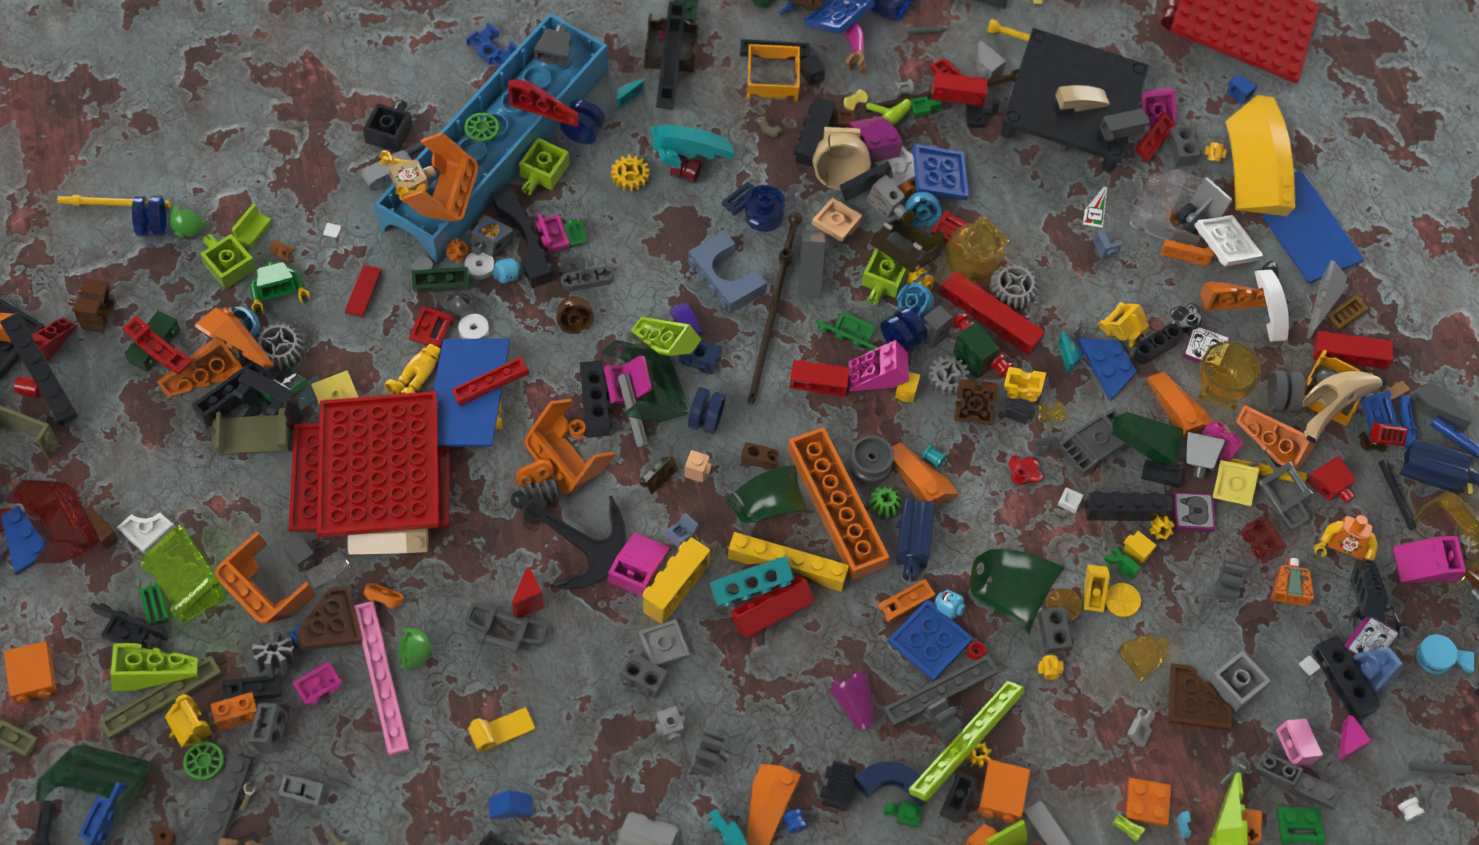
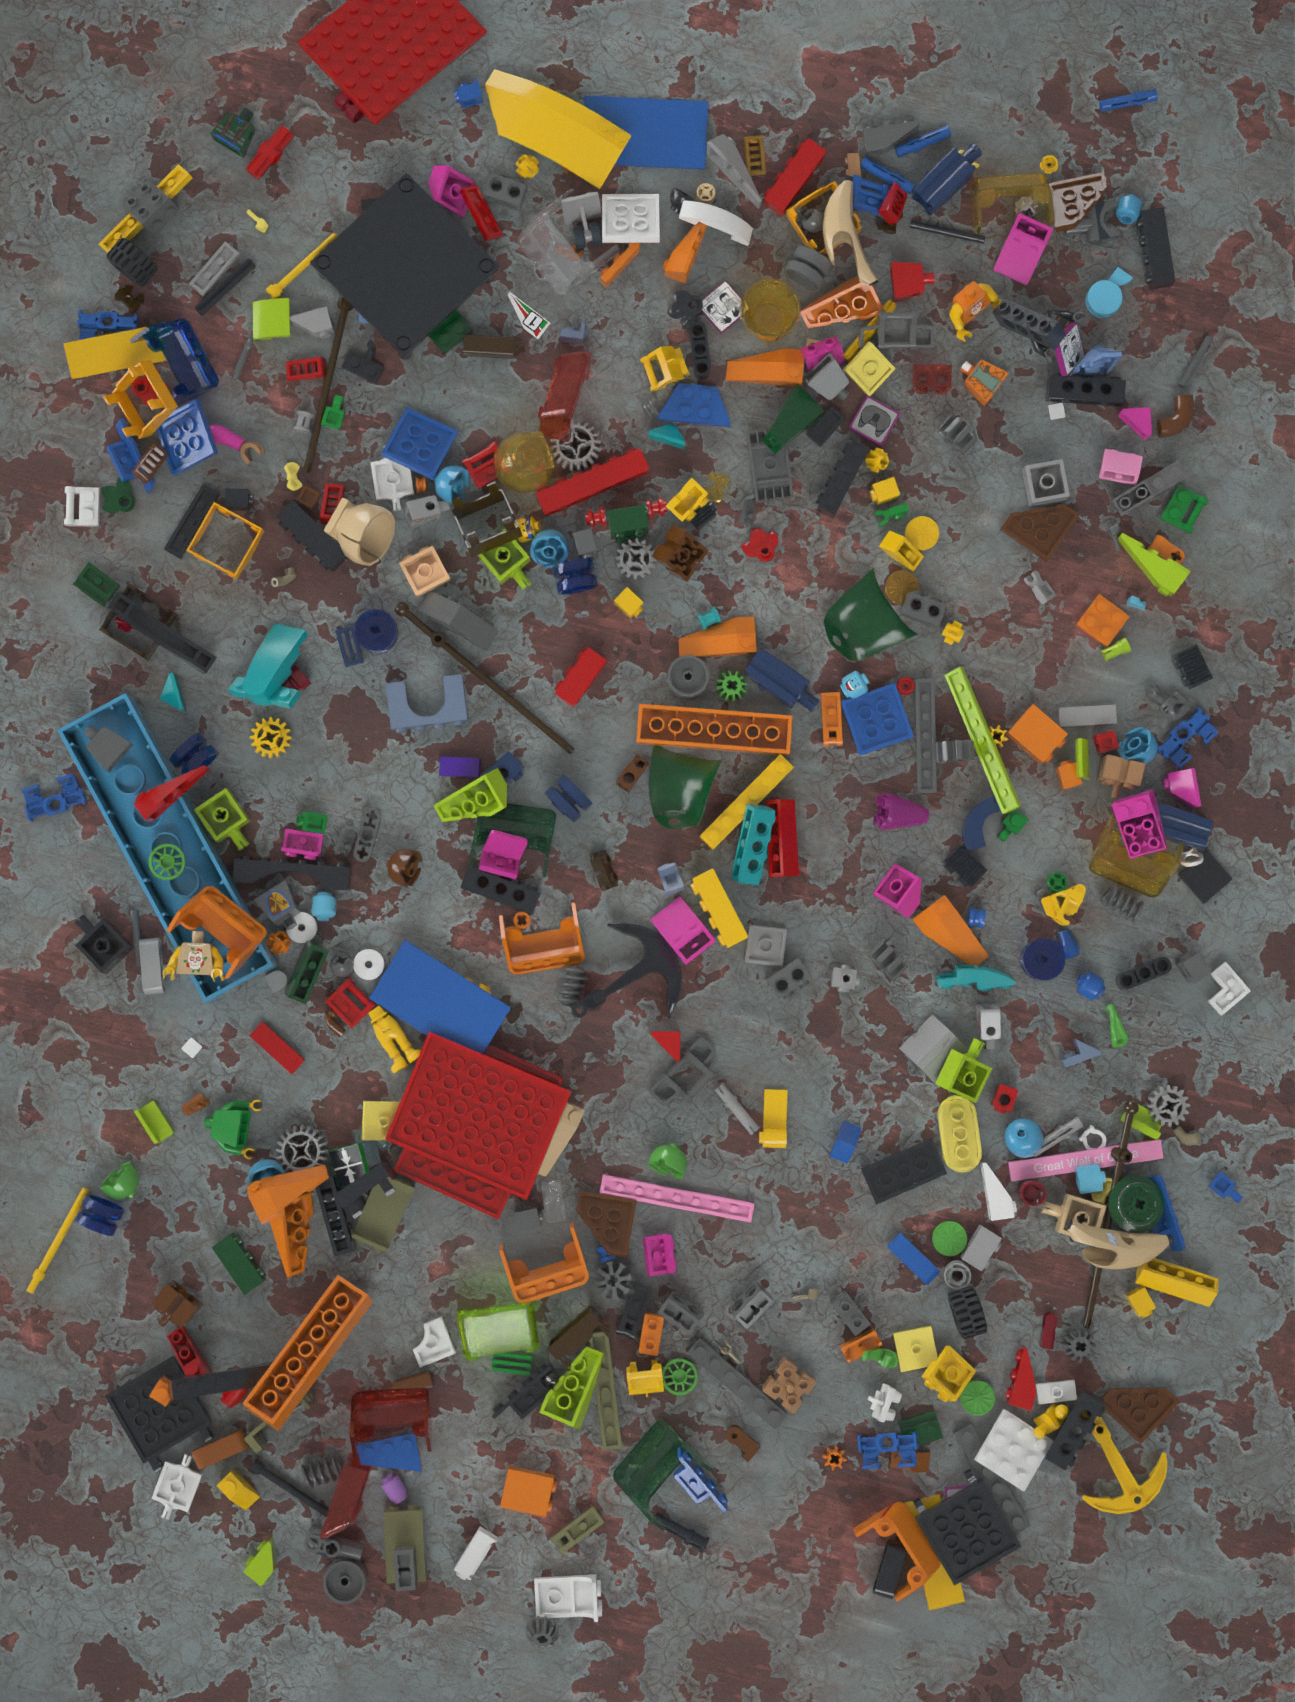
camera: 60 degrees left, 25 degrees up
red slope [122,316,193,374] -> none
lime brick [200,234,256,290] -> none
orange plate [364,583,404,608] -> none
red tile [451,357,530,407] -> none
orange plate [516,459,553,488] -> none
light grey axle [618,374,648,447] -> none
light nougat brick [684,450,712,483] -> none
green bracket [815,311,879,352] -> none
black tile [839,161,894,201] -> none
dark pink slope [848,340,909,391] -> none
magenta slope [849,116,903,162] -> none
lime piece [866,99,912,126] -> none
red brick [932,72,987,106] -> none
black brick [939,772,977,823] -> none
tan slope [1055,86,1109,111] -> none
white tile [1058,487,1084,513] -> none
dark grey brick [1100,108,1150,141] -> none
clear yellow torso [1118,633,1170,683] -> none
white wheel [1398,797,1425,822] -> none
none -> orange brick [242,1275,373,1431]
none -> lime slope [252,298,291,340]
none -> reddish brown arm [324,1009,346,1037]
none -> dark green plate [429,310,473,355]
none -> dark brown piece [463,334,526,359]
none -> dark brown piece [499,995,523,1024]
none -> clear red windscreen [538,351,592,443]
none -> dark brown piece [547,1305,611,1371]
none -> tan wheel [696,183,715,205]
none -> light grey pin [714,1083,760,1135]
none -> dark pink slope [872,863,922,919]
none -> reddish brown cylinder [1156,395,1194,438]

